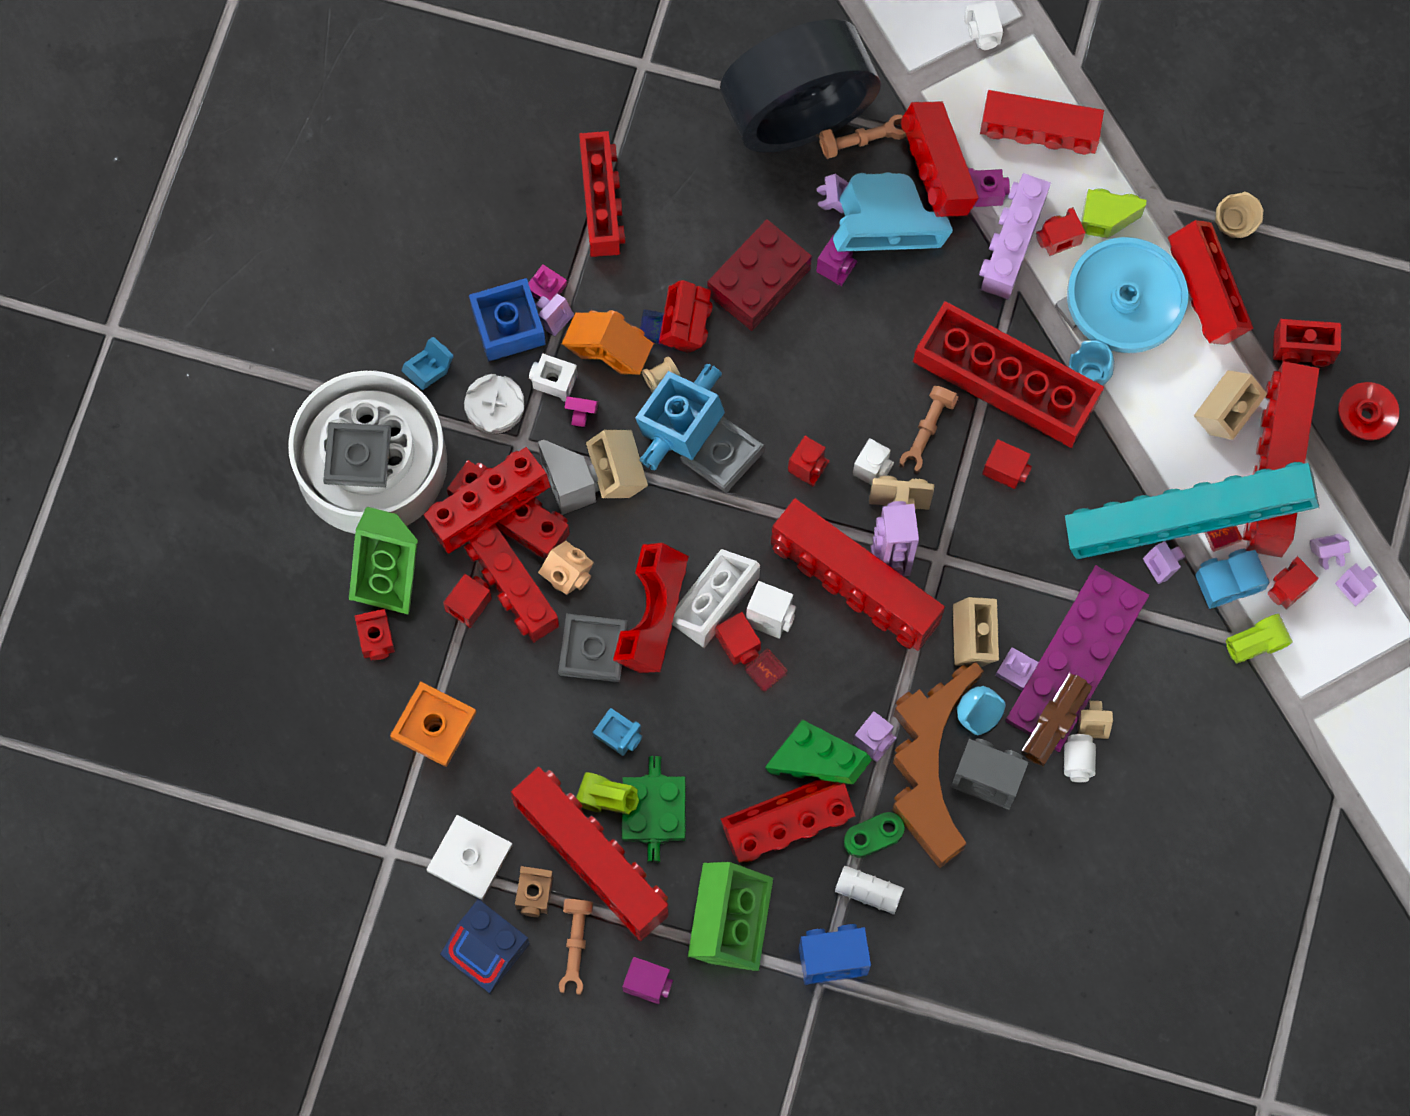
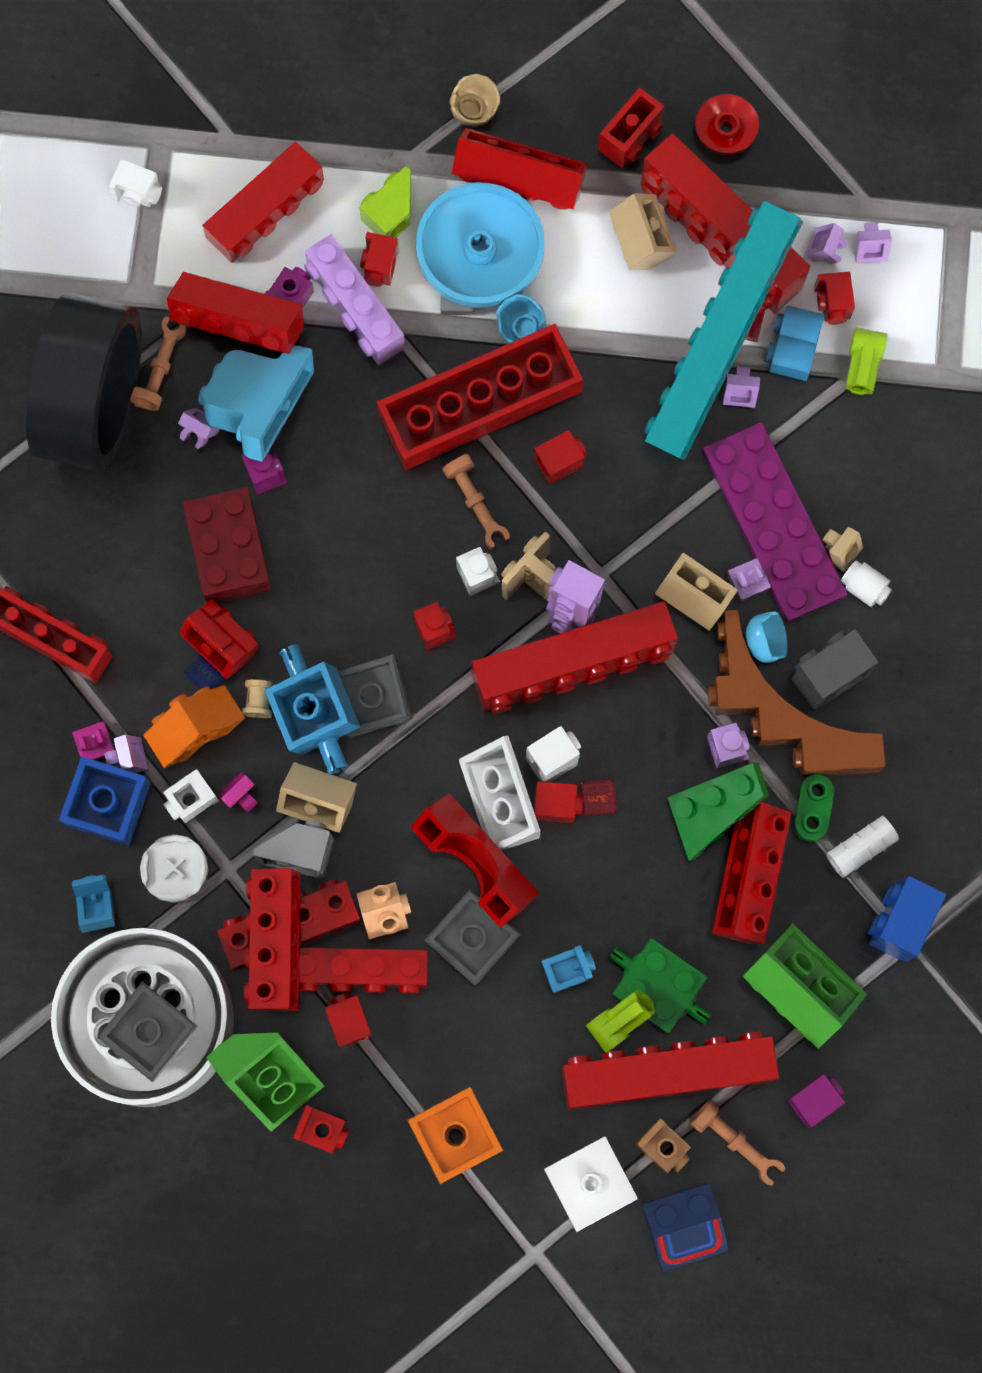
camera: 55 degrees left, 5 degrees up
reddish brown piece [1021,673,1092,767] -> none

